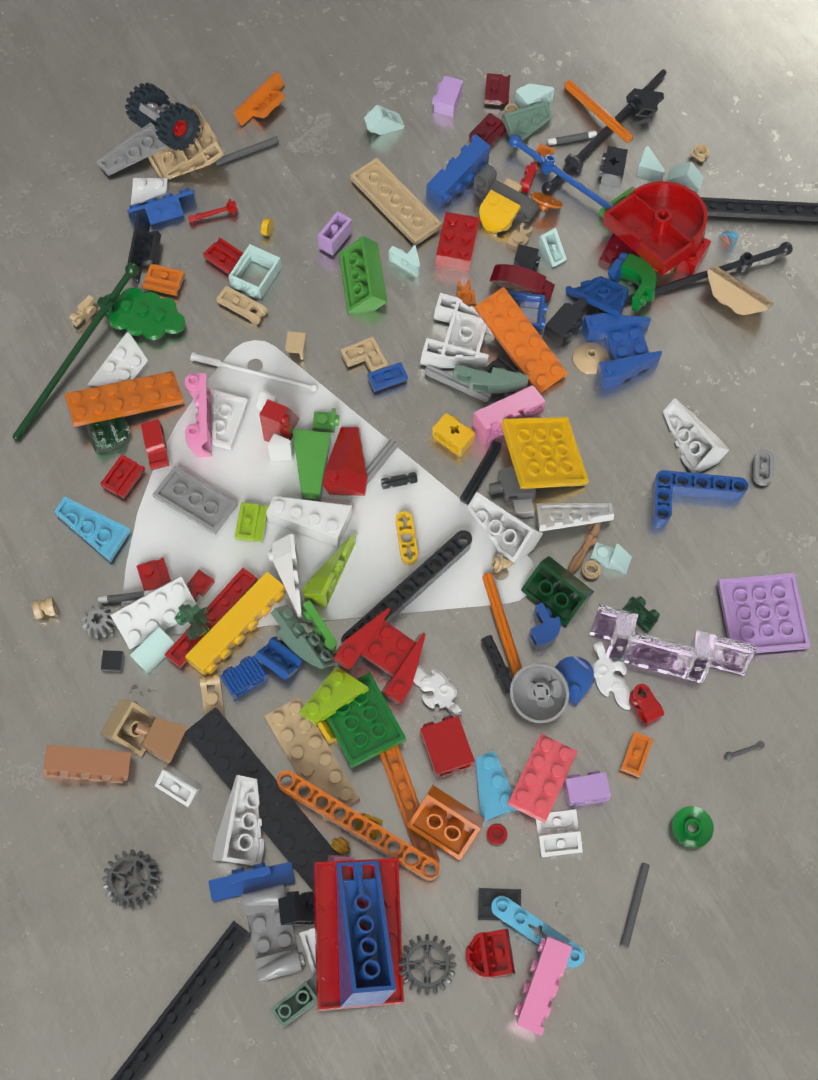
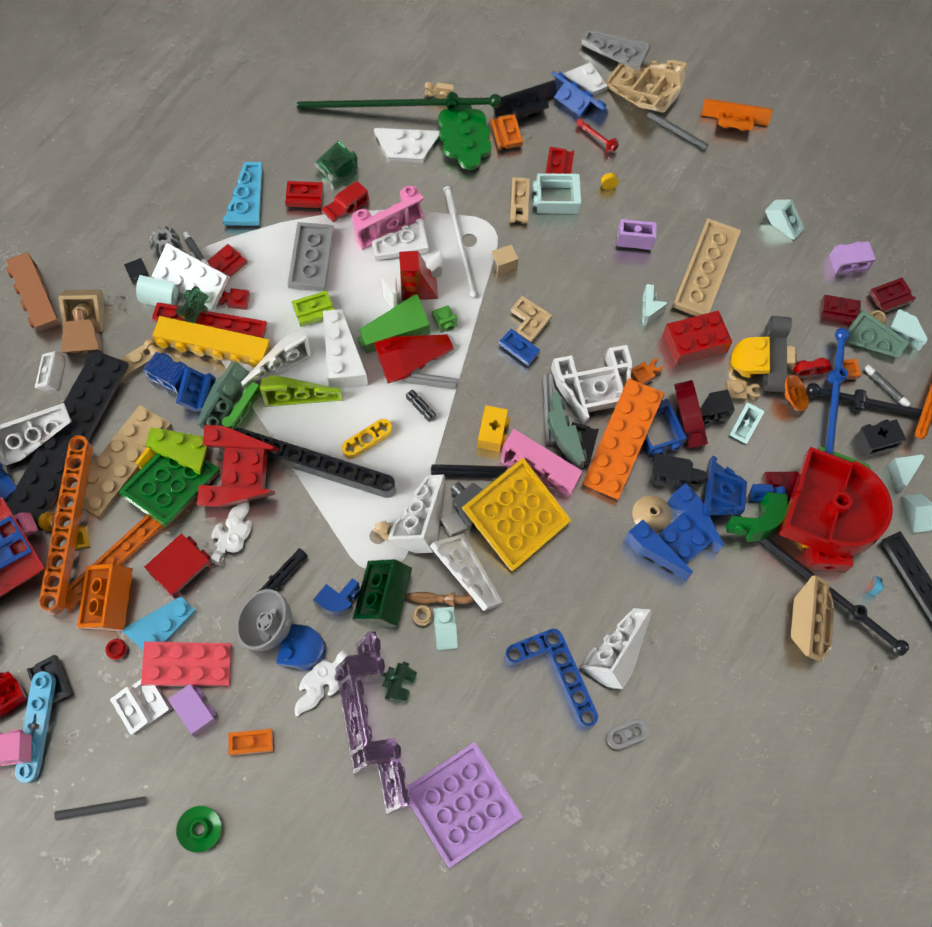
camera: 60 degrees right, 0 degrees up
tan wheel [32,596,57,619] -> none
orange plate [64,371,184,427] -> none
black plate [125,82,201,151] -> none
bright green slope [339,236,387,313] -> none
blue wedge [426,134,490,207] -> none
orange axle [482,573,522,678] -> none
red piece [629,684,664,725] -> none
dark grey hinge [725,741,765,759] -> none

